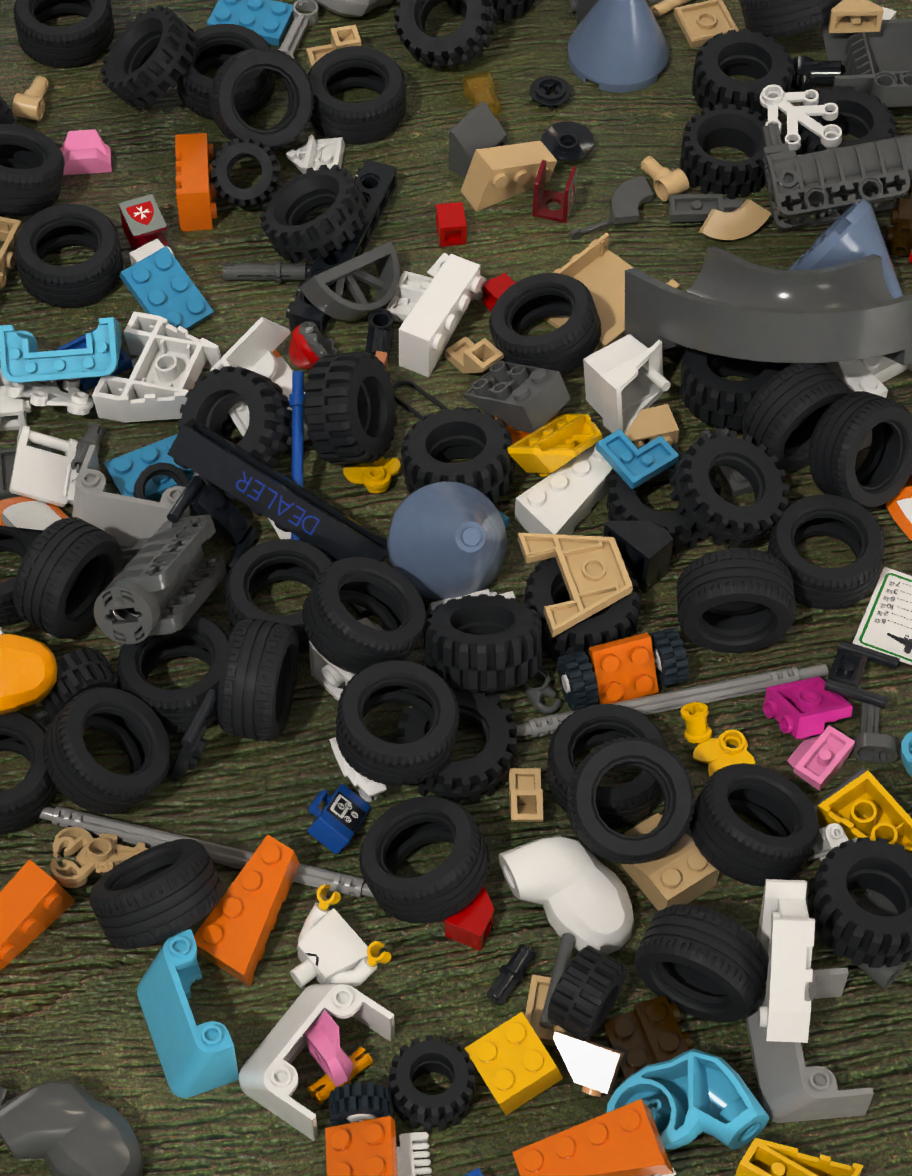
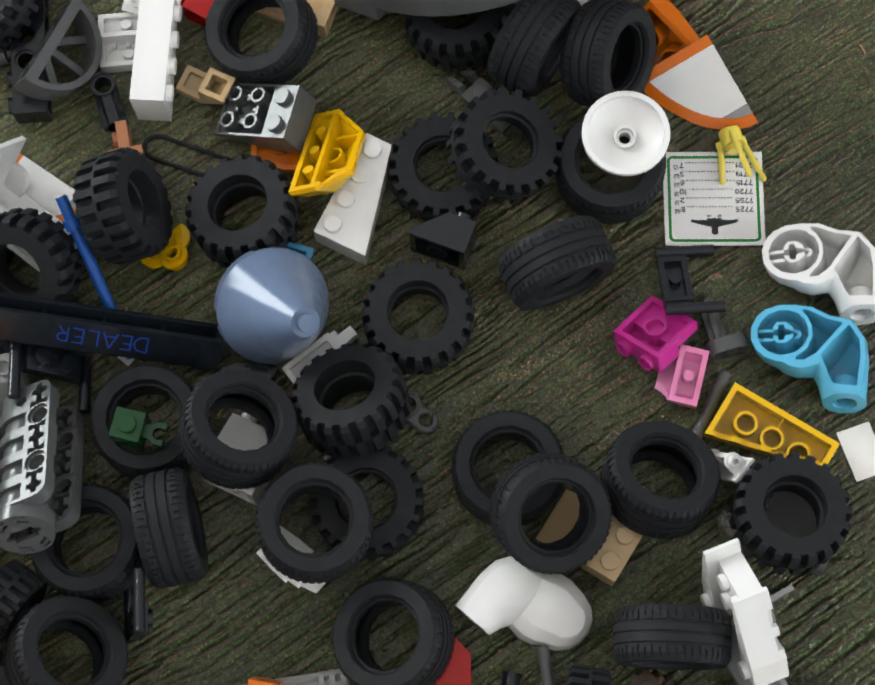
camera: 20 degrees left, 20 degrees up
hair [289,321,338,370] -> none
blue piece [307,783,371,855] -> none
tan slope [509,768,543,822] -> none
light grey axle [516,664,828,738] -> none
tan wing [518,533,633,637] -> none
plate [557,627,689,711] -> none
white piece [583,334,671,434] -> none
dark azure plate [596,429,680,489] -> none
tan slope [625,404,679,448] -> none
yellow bush [680,702,712,743] -> none
yellow plate [692,729,755,778] -> none
none -> dark green brick [109,406,169,450]
none -> white dish [581,91,670,176]

